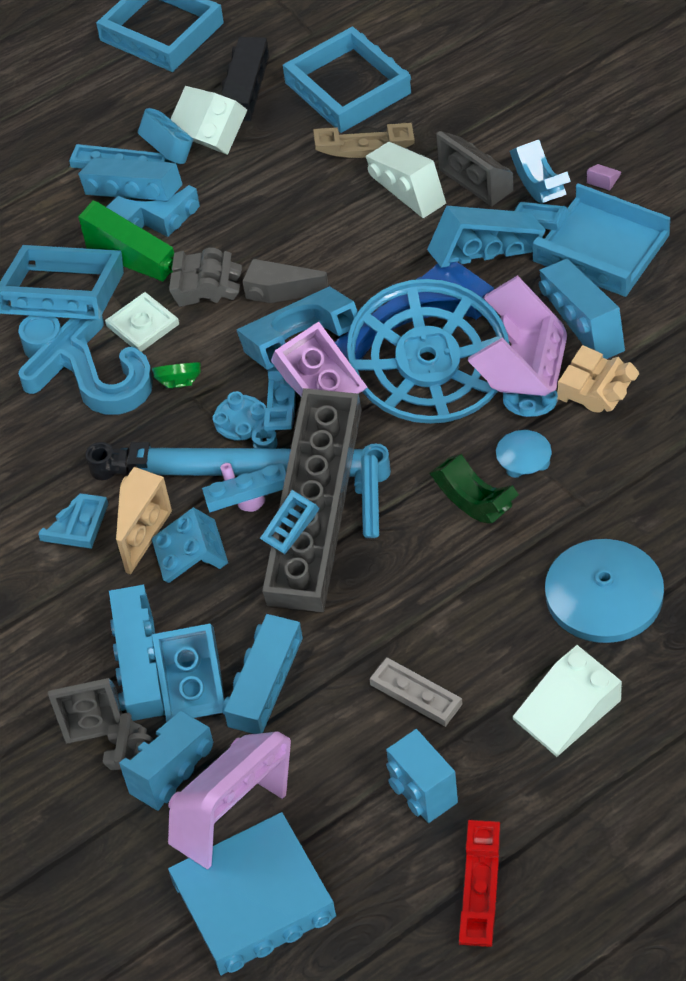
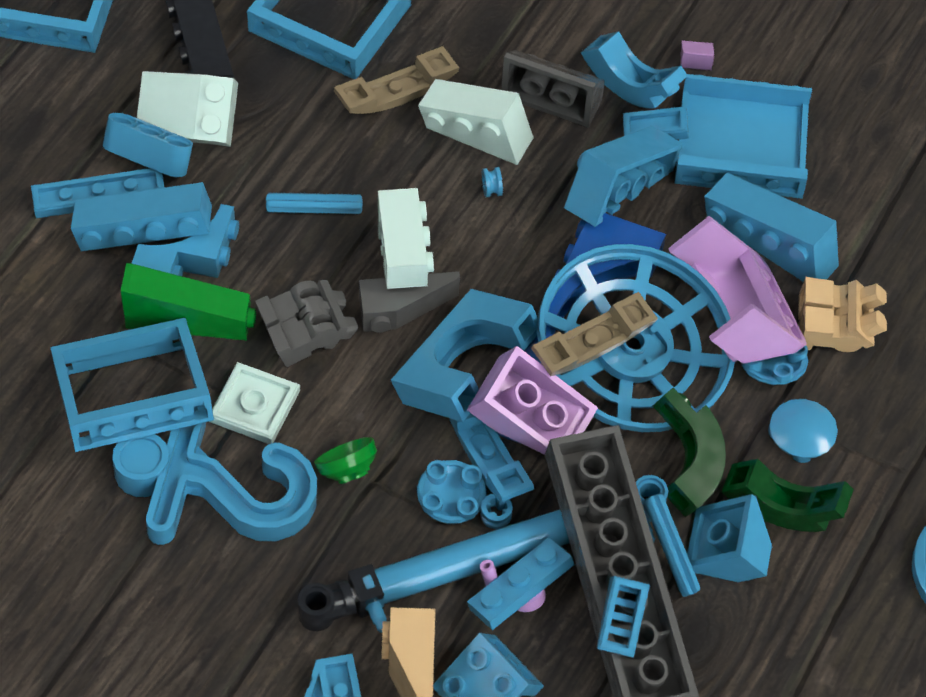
camera: 35 degrees left, 5 degrees up
none -> dark azure axle [266,193,363,214]
none -> light aqua wedge [378,188,434,289]
none -> dark azure bush [482,167,503,198]
none -> dark tan slope [531,292,658,376]
none -> dark green arch [652,387,726,517]
none -> dark azure slope [687,494,772,582]

